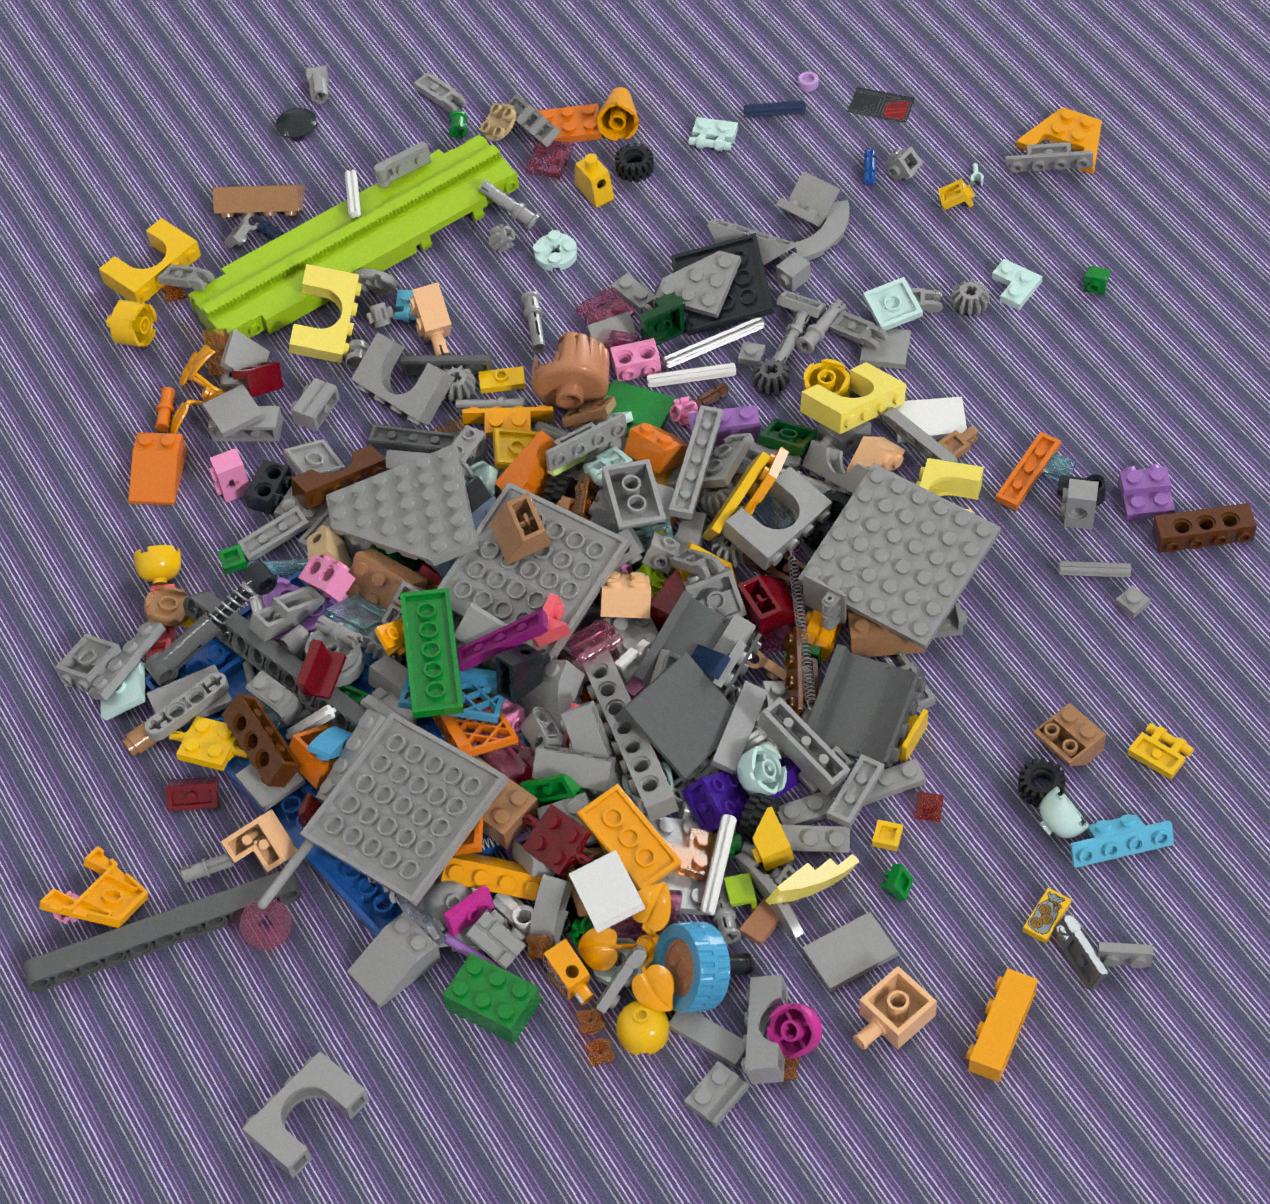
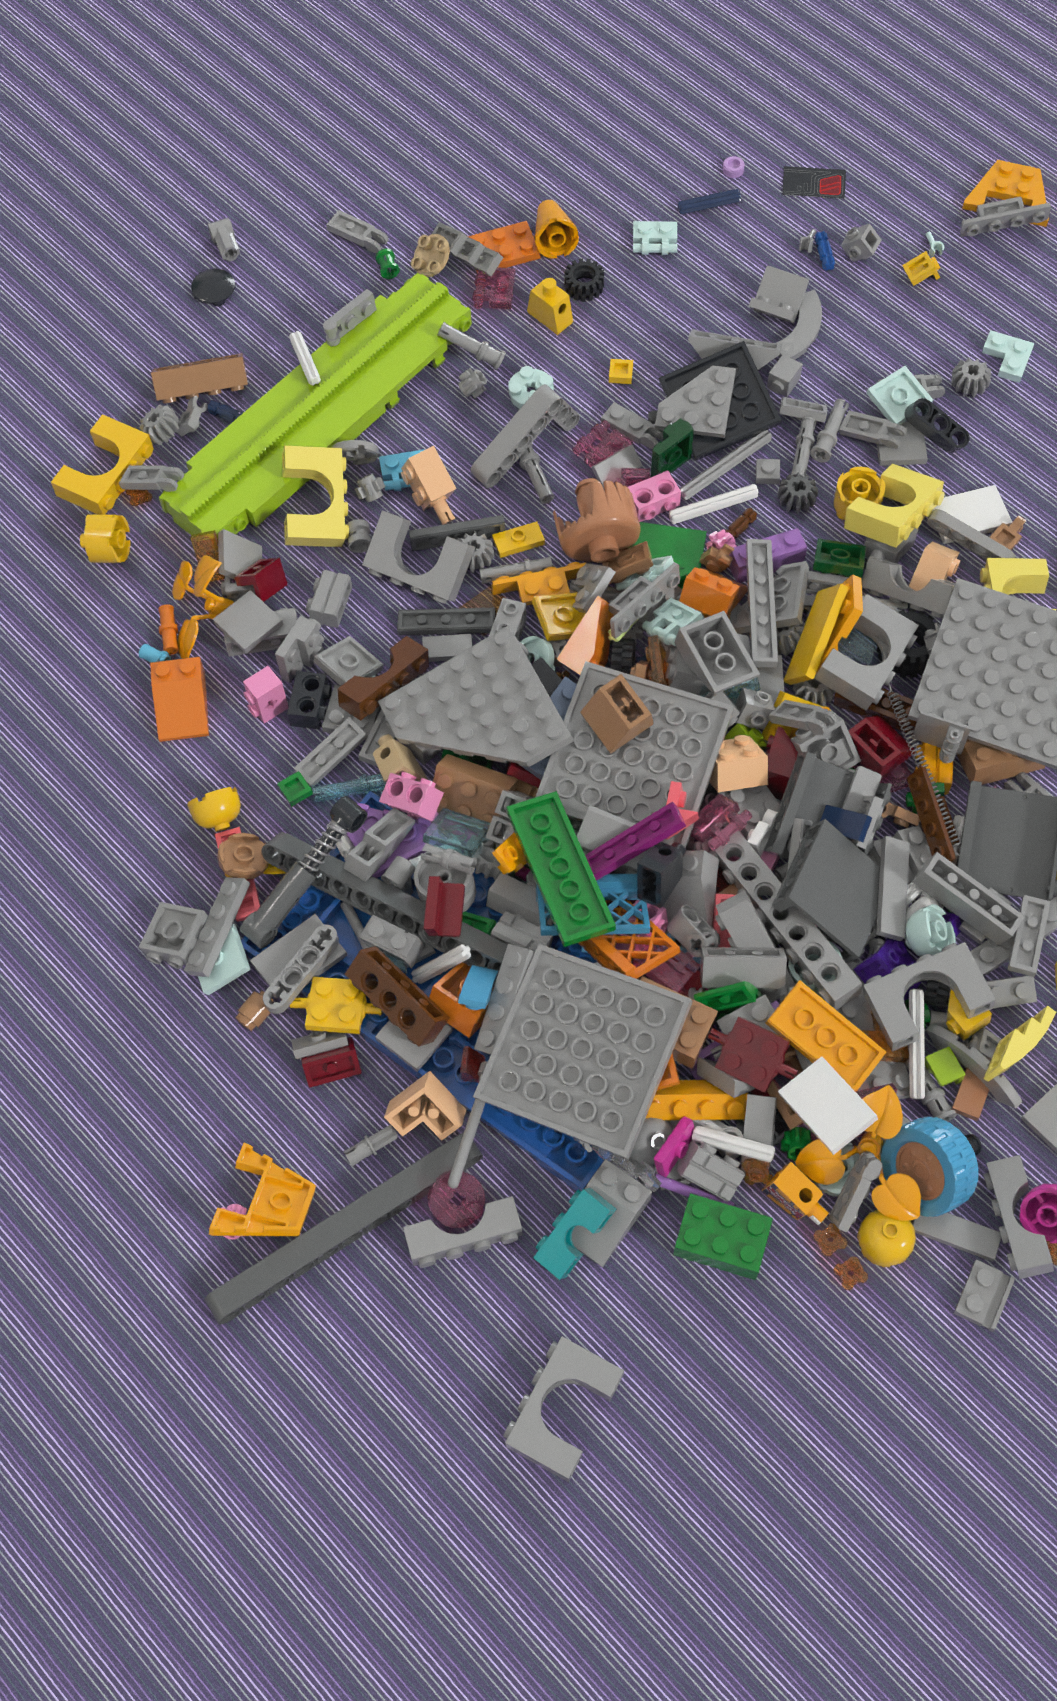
camera: 15 degrees left, 10 degrees up
none -> light grey gear [139,404,180,445]
none -> medium azure pin [139,644,171,663]
none -> light grey plate [275,616,324,683]
none -> light grey plate [291,1031,348,1059]
none -> light grey arch [403,1196,523,1268]
none -> light grey beam [470,384,580,488]
none -> teal arch [533,1188,617,1280]
none -> light grey plate [572,563,616,613]
none -> yellow plate [609,359,633,384]
none -> white axle [692,1126,775,1163]
none -> medium nougat plate [699,544,734,573]
none -> light grey hand [799,229,816,253]
none -> light grey arch [863,942,996,1051]
none -> black beam [905,398,970,453]

